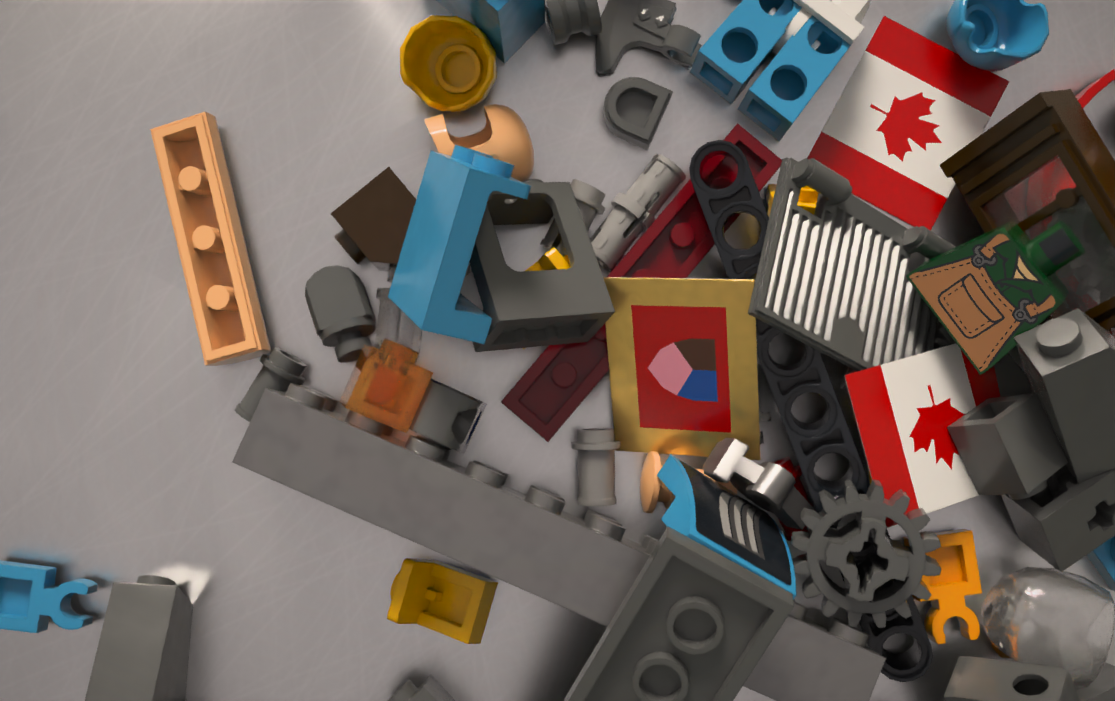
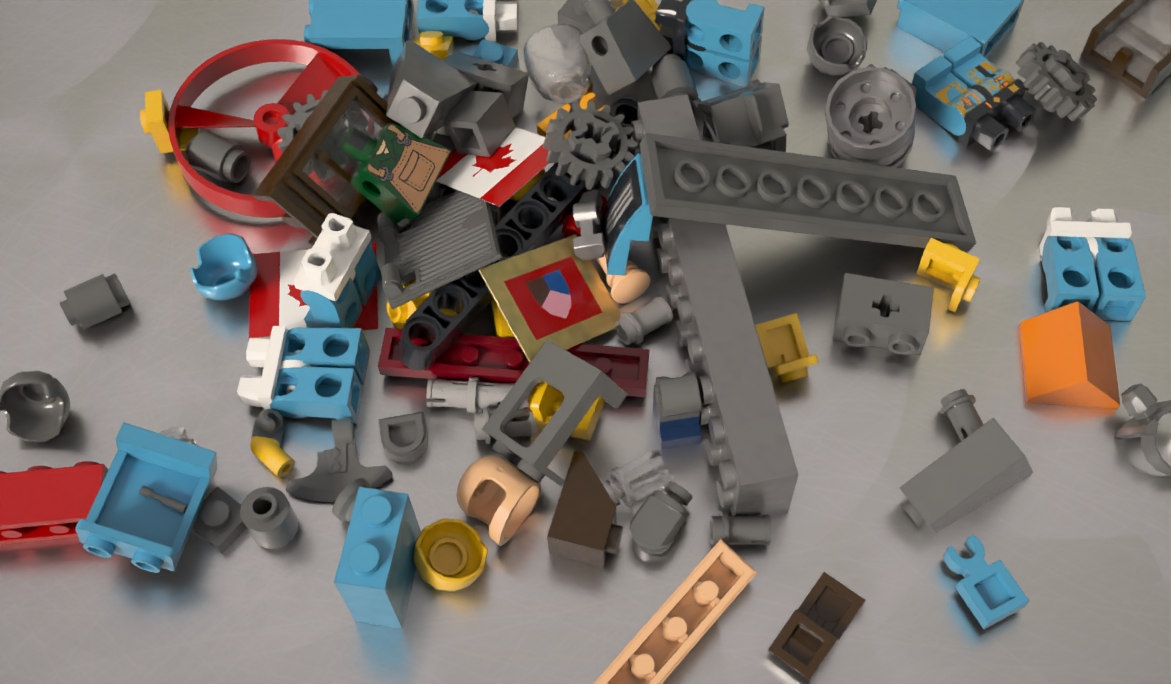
camera: 120 degrees left, 25 degrees down
clear orange brick [339,338,433,433] -> none
dark azure panel [388,145,531,344] -> none
none -> hips [293,213,382,328]
none -> dark brown slope [768,572,866,681]

